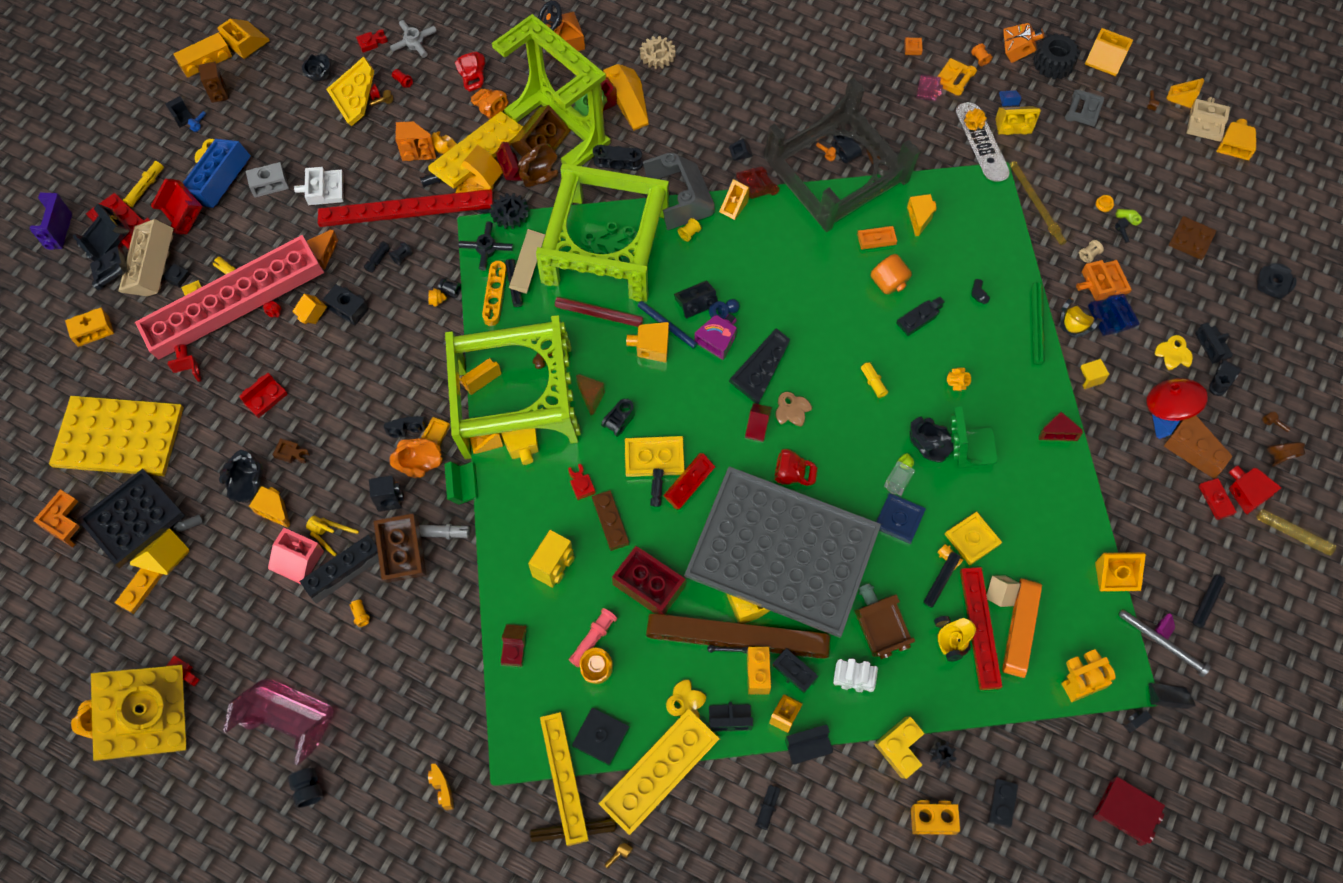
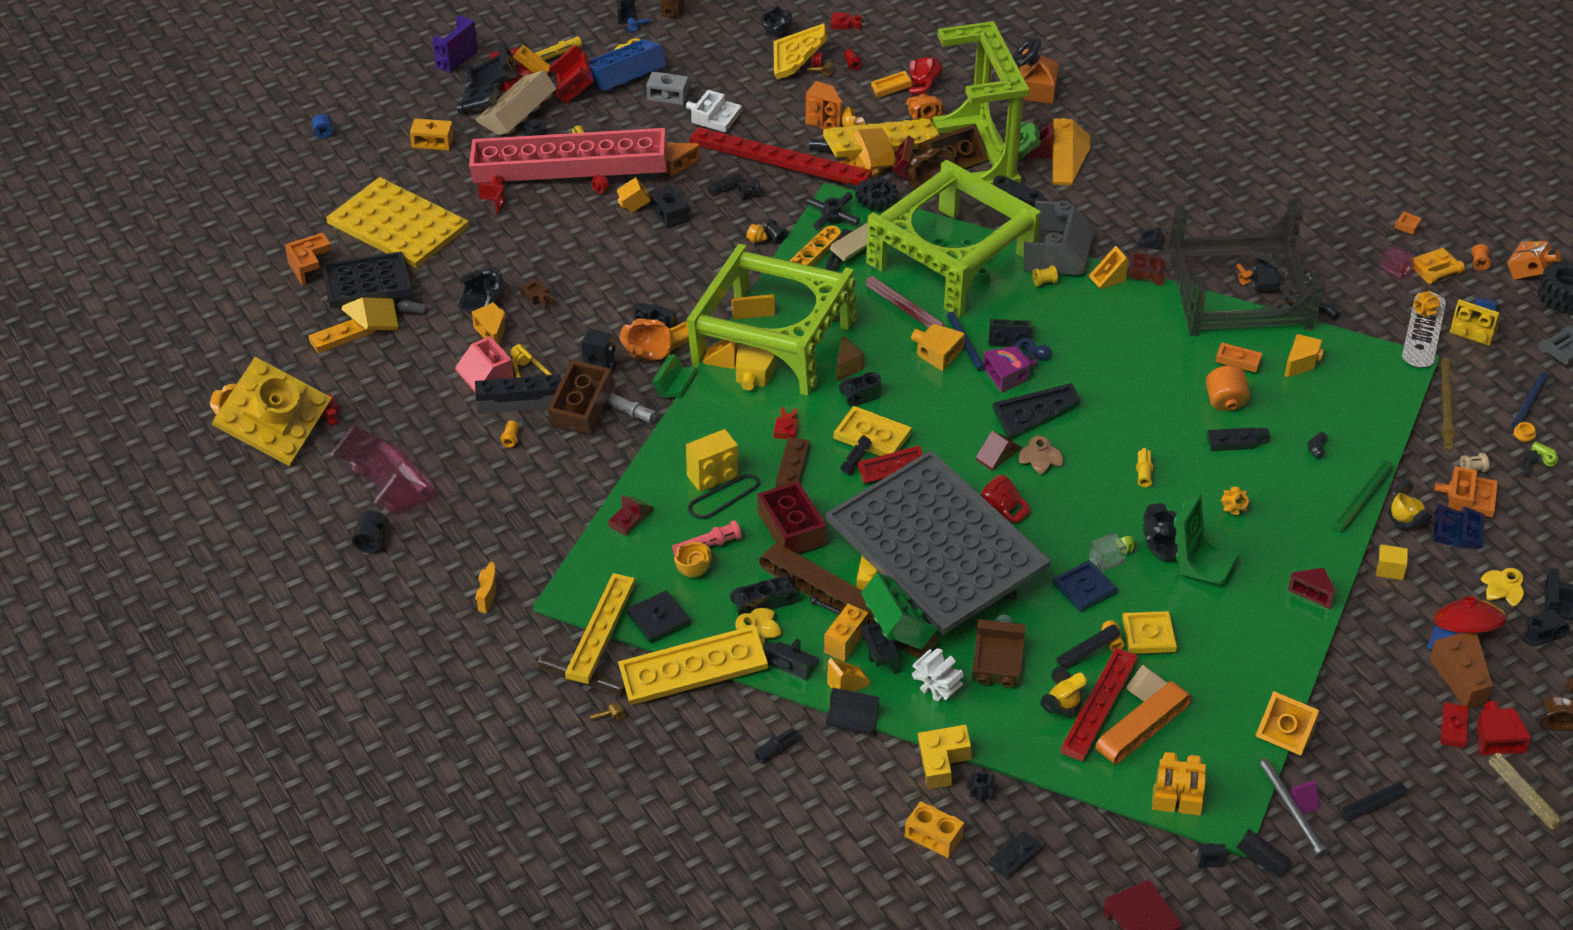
camera: 30 degrees right, 20 degrees down
red bracket [239,373,288,419] -> none
light grey bar [390,20,437,58] -> none
tan gear [640,36,676,69] -> none
none -> light orange tile [513,45,550,74]
none -> black piece [688,474,760,519]
none -> black piece [730,574,801,615]
none -> green wedge [861,572,938,649]
none -> light orange tile [871,70,912,98]
none -> dark blue bar [1511,372,1548,428]

